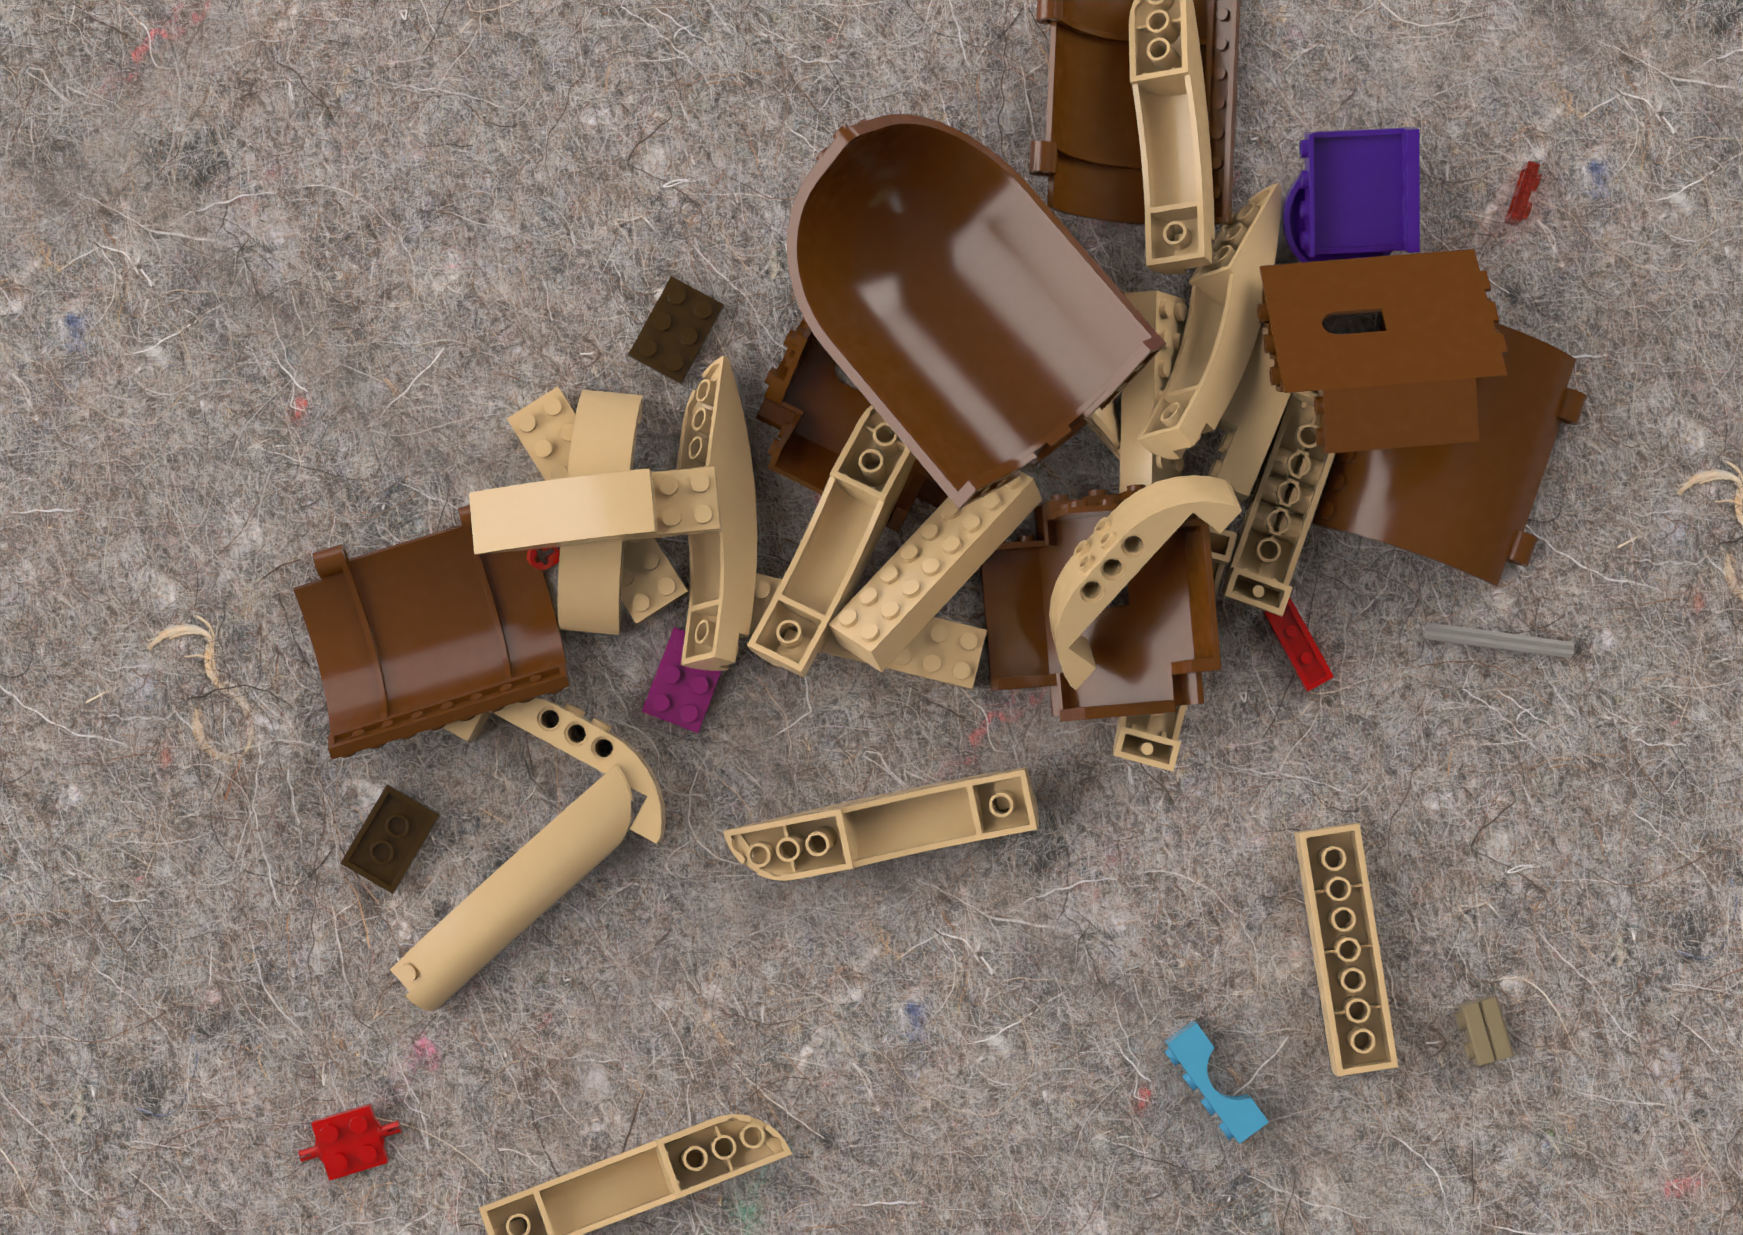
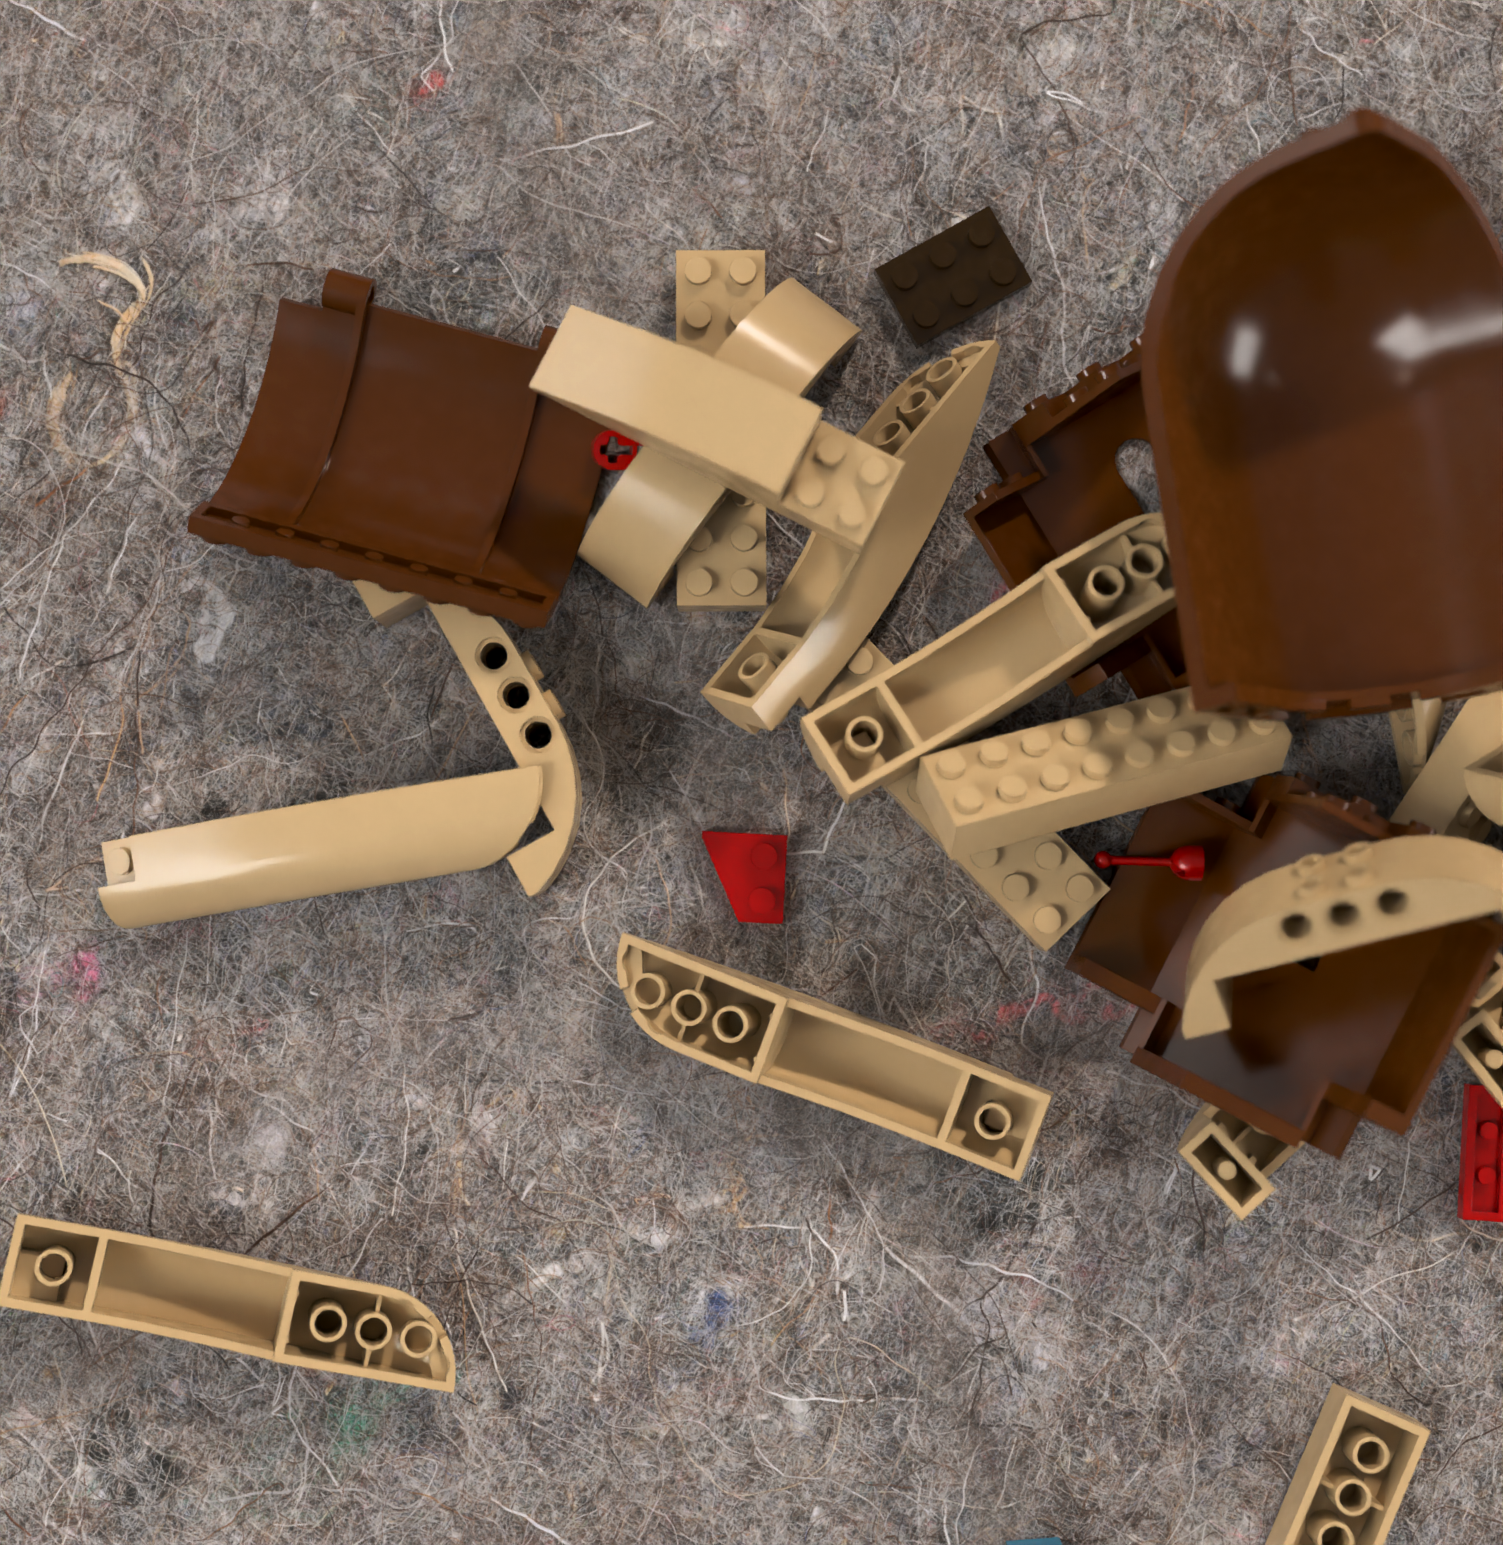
camera: 30 degrees right, 0 degrees up
dark brown plate [340,784,440,894] -> none
magenta plate [641,627,722,733] -> none
none -> red wing [702,831,787,924]
none -> red hinge [1094,845,1205,881]

